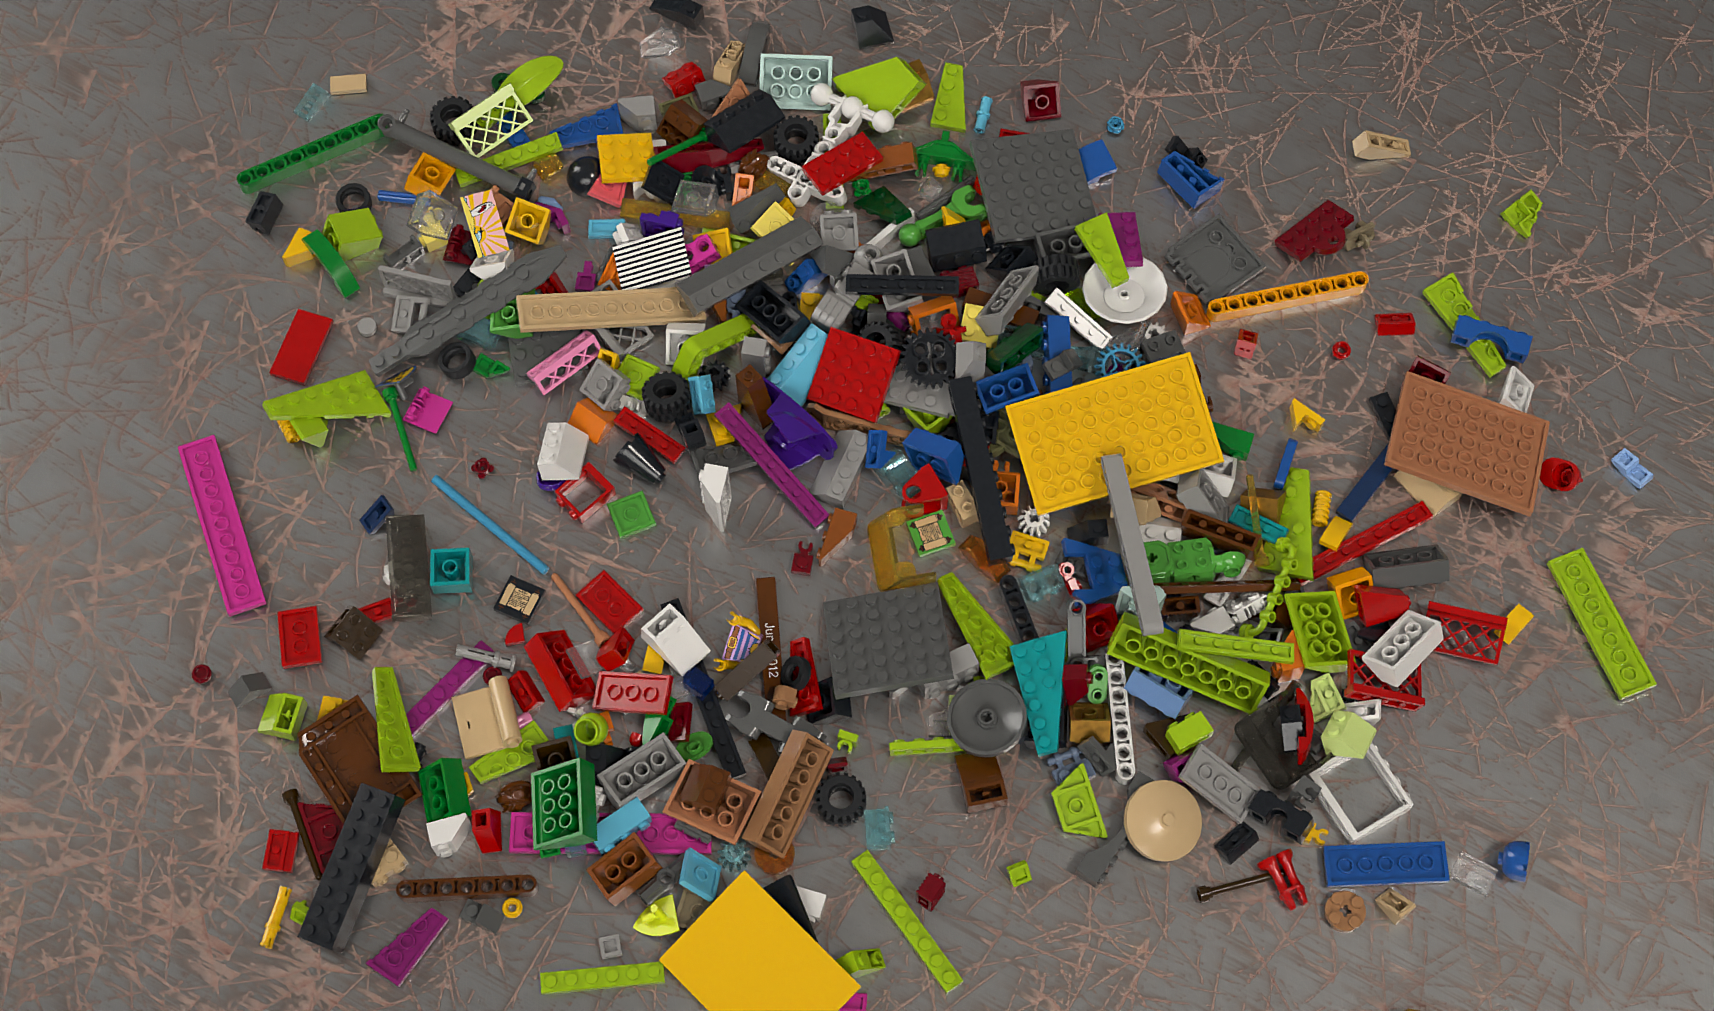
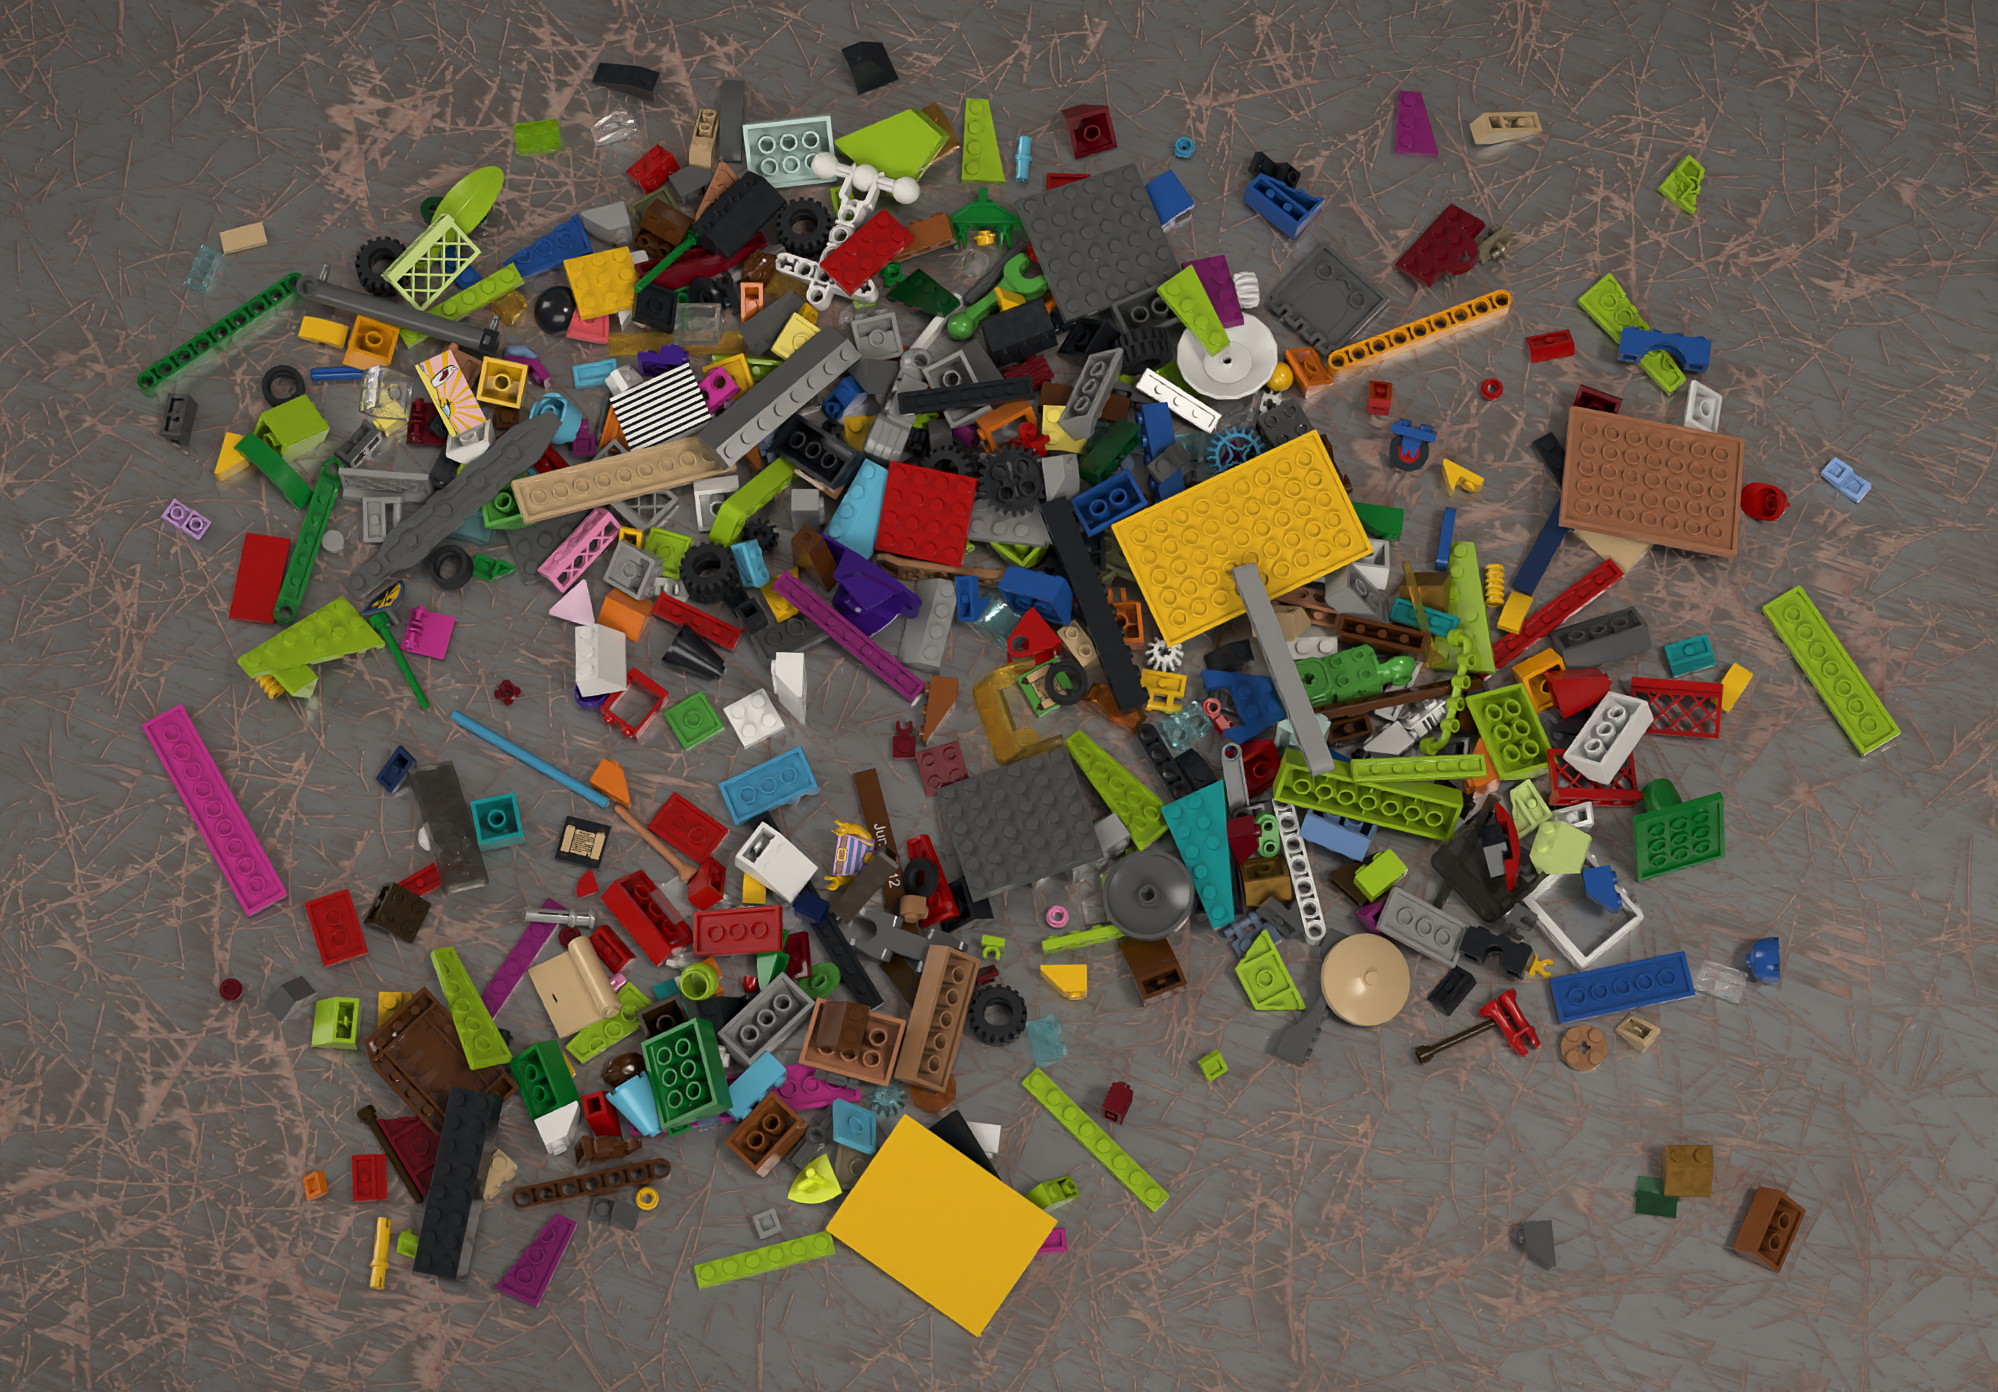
camera: 10 degrees left, 5 degrees up
none -> lavender slope [161,498,212,541]
none -> green plate [273,457,344,625]
none -> yellow slope [297,316,349,349]
none -> orange plate [303,1171,329,1200]
none -> reddish brown plate [496,407,520,431]
none -> clear neon green plate [514,119,562,157]
none -> medium azure brick [529,393,583,445]
none -> piece [548,579,595,626]
none -> reddish brown piece [574,1135,643,1170]
none -> orange slope [589,759,632,809]
none -> medium azure cone [605,1070,663,1138]
none -> dark azure hinge [718,746,820,826]
none -> white plate [723,688,785,749]
none -> dark red hinge [915,740,969,796]
none -> yellow slope [1040,964,1087,1000]
none -> black tyre [1045,660,1088,706]
none -> bright pink plate [1046,905,1069,928]
none -> black slope [1174,748,1217,792]
none -> white gear [1232,271,1260,309]
none -> yellow piece [1265,361,1294,392]
none -> plate [1389,418,1438,471]
none -> magenta wing [1394,90,1439,158]
none -> blue slope [1582,865,1622,915]
none -> green piece [1632,778,1725,882]
none -> teal plate [1663,634,1717,678]

